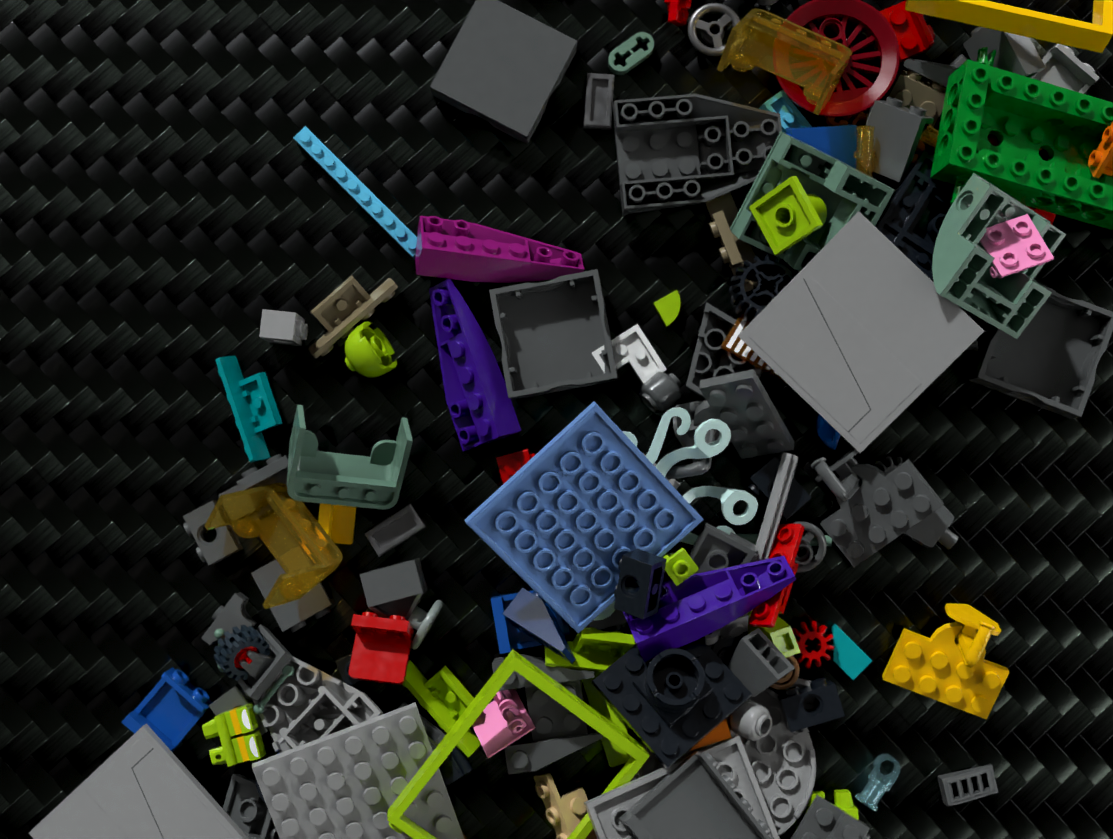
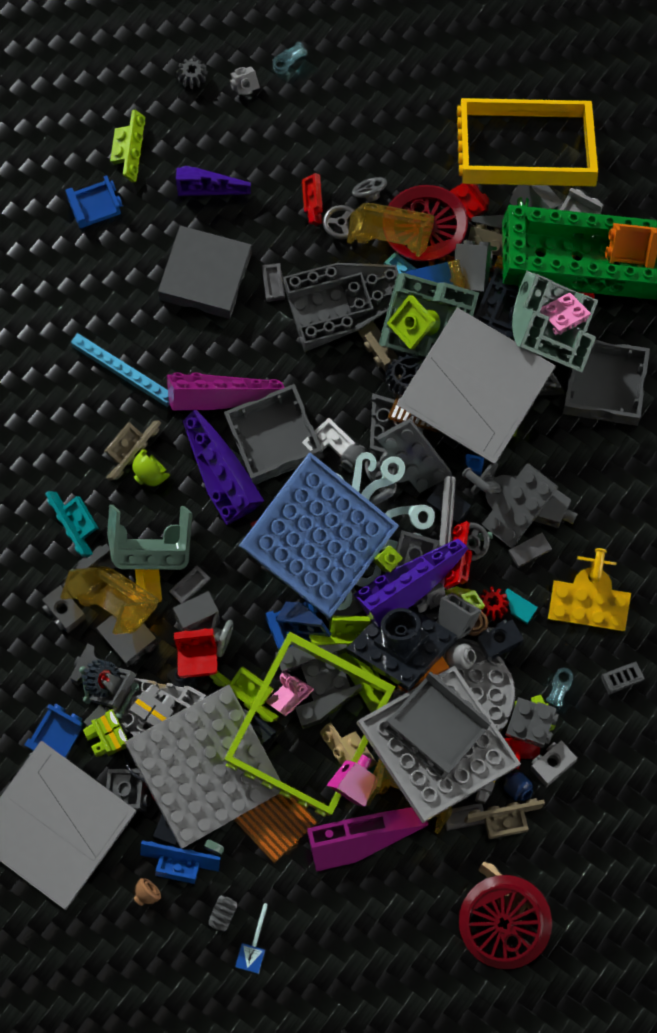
camera: 10 degrees left, 15 degrees down
light grey brick [259,309,308,346] -> none
sand green beam [608,32,654,75] -> none
black brick [614,549,667,620] -> none
lime tile [653,290,681,327] -> none
none -> light grey hips [128,684,176,727]
none -> flat silver tile [509,533,552,568]

